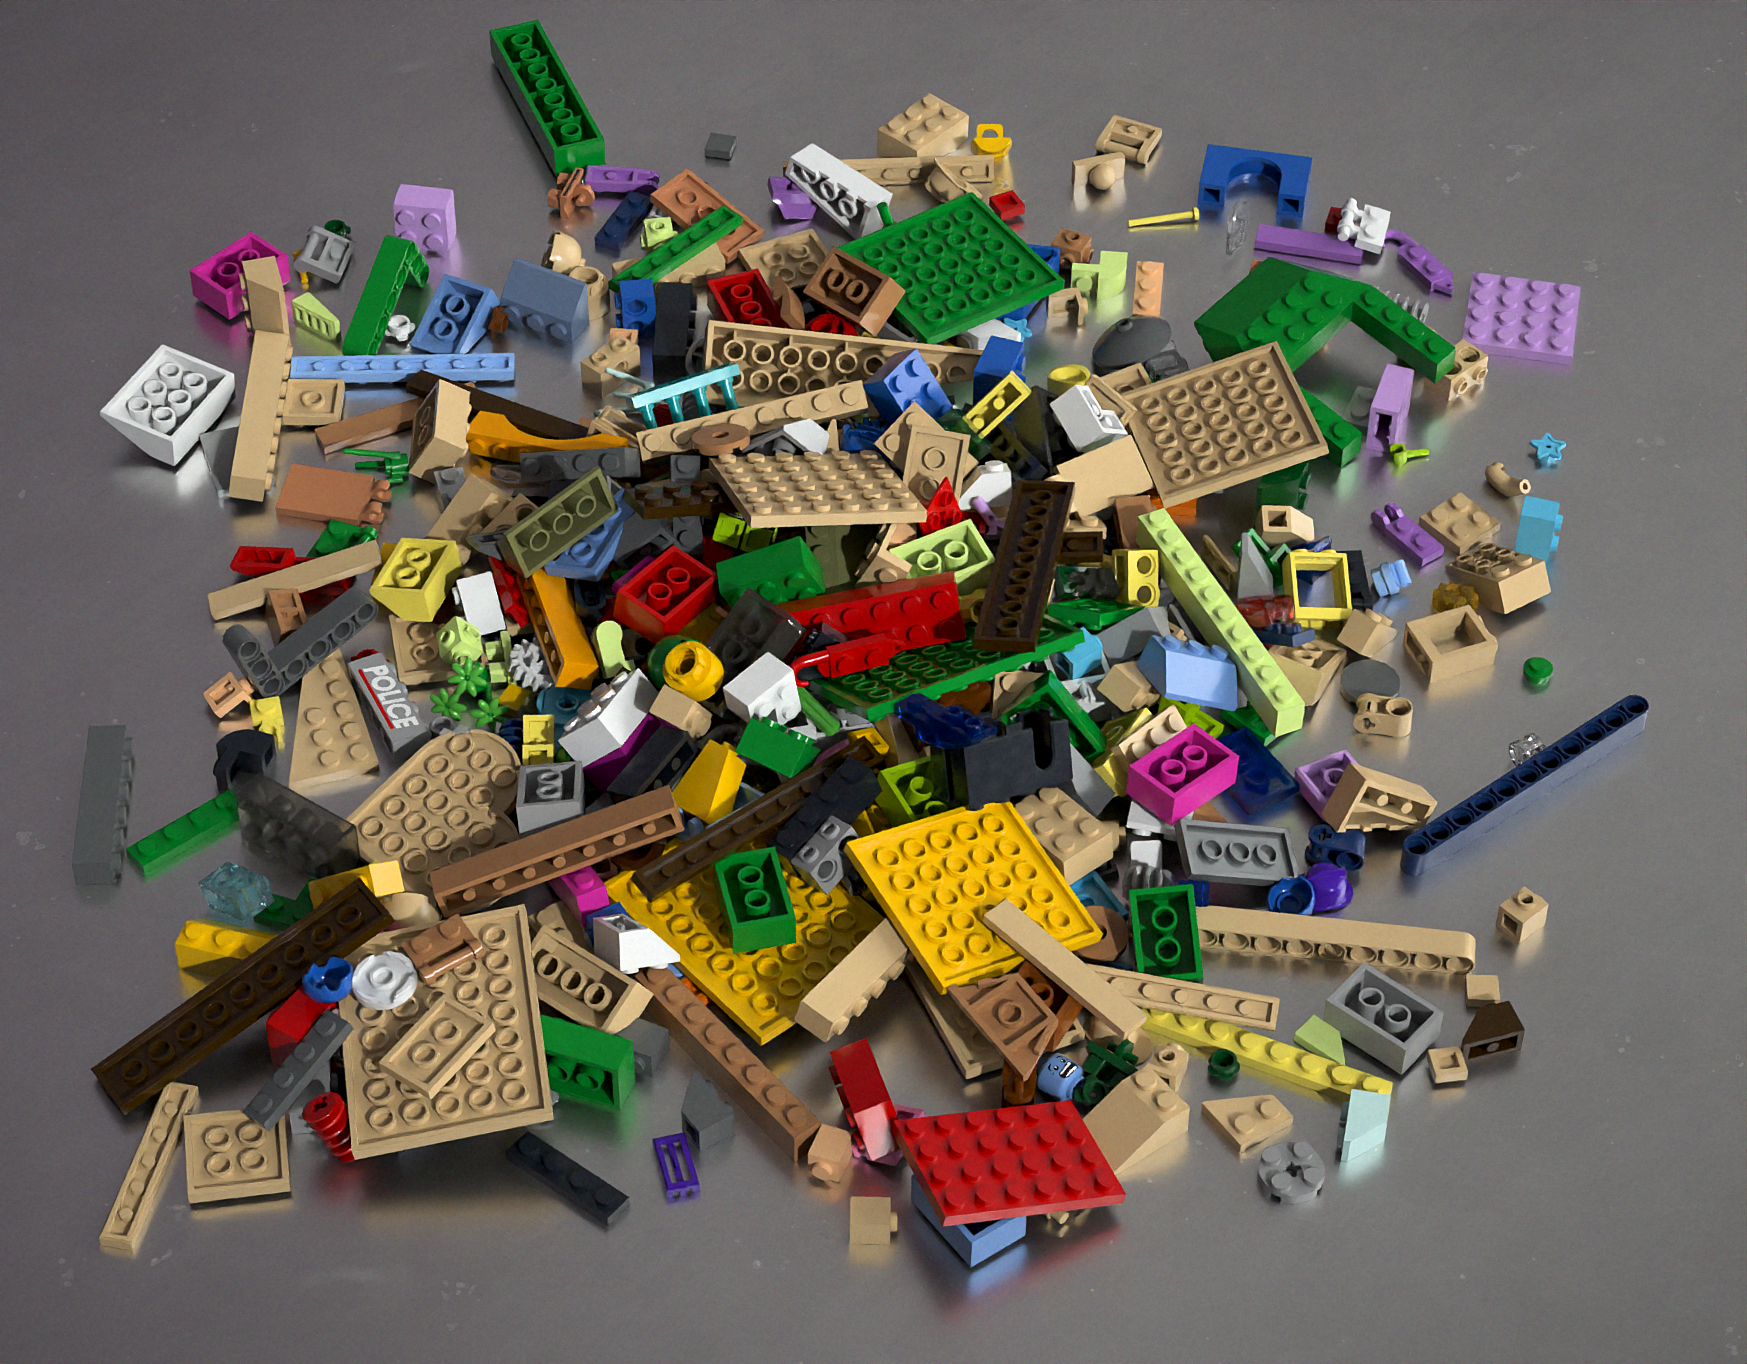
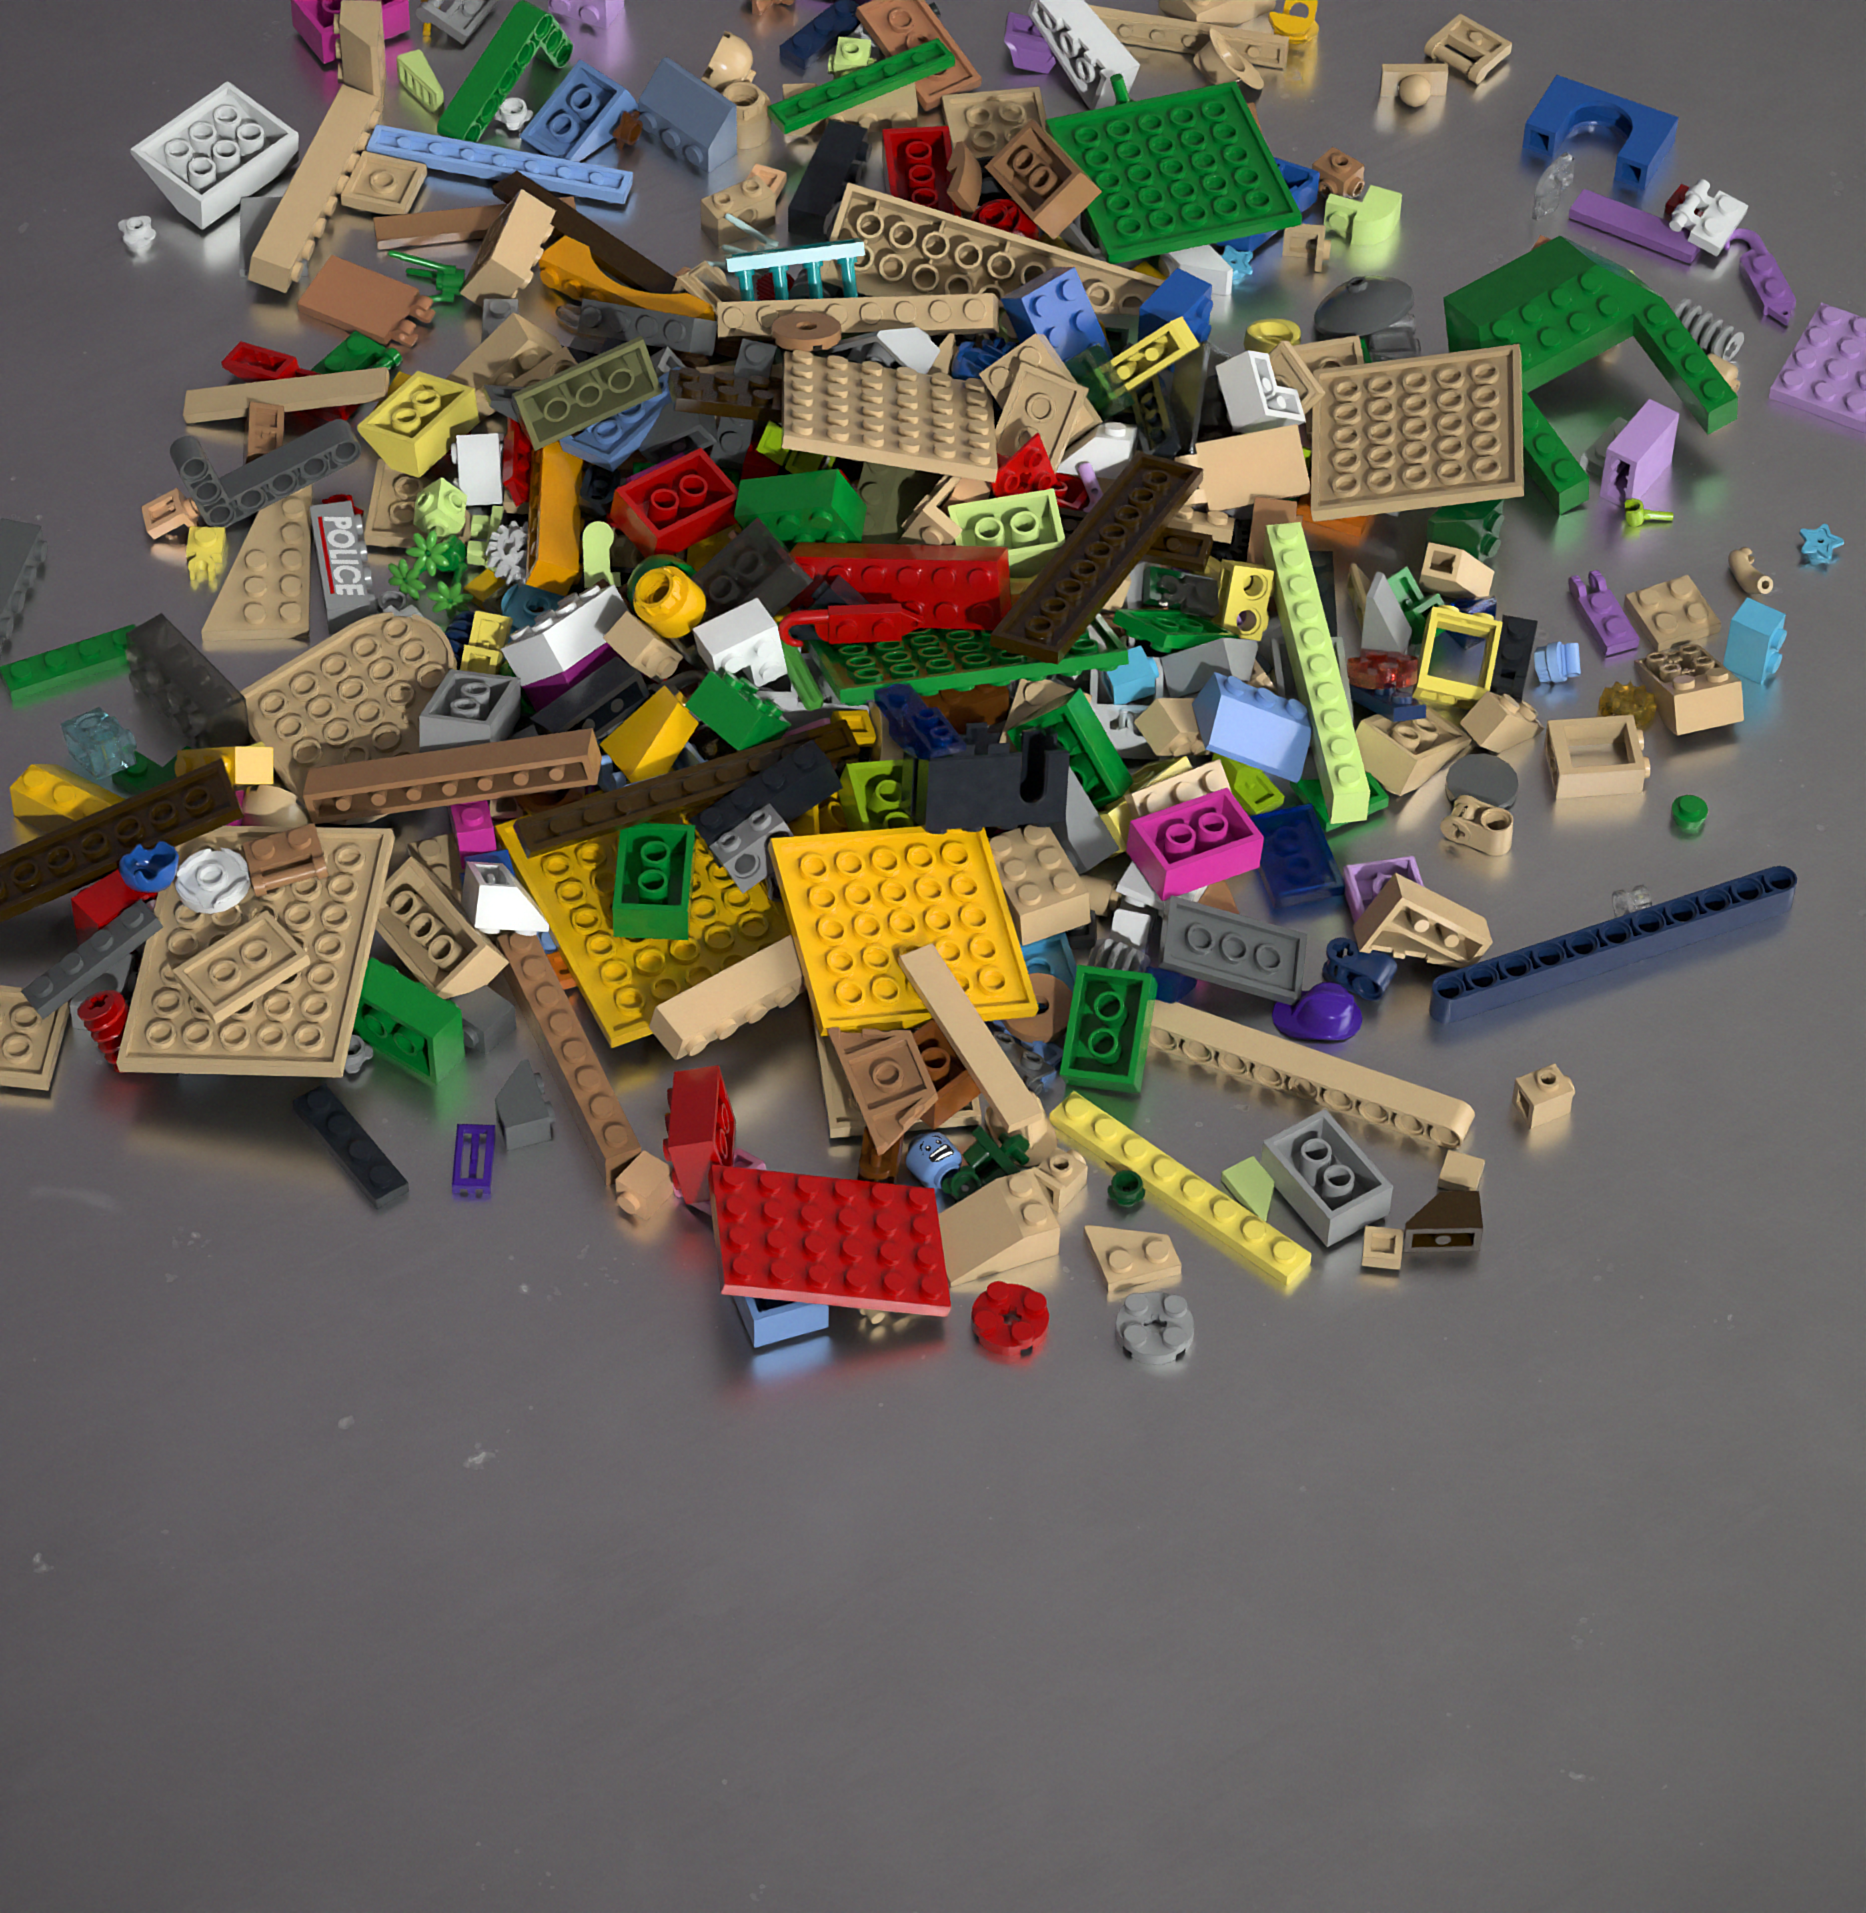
camera: 15 degrees right, 5 degrees up
black brick [213,729,277,792] -> none
blue brick [614,278,656,340] -> none
tan brick [849,1196,898,1245] -> none
red plate [989,190,1025,220] -> none
tan tile [1087,964,1280,1032] -> none
light yellow piece [1128,207,1199,227] -> none
light nougat plate [1132,261,1164,318] -> none
blue hair [1266,875,1315,916] -> none
light aqua slope [1336,1089,1391,1162] -> none
tan brick [1424,339,1489,401] -> none
none -> white plate [118,215,156,248]
none -> red plate [971,1281,1049,1356]

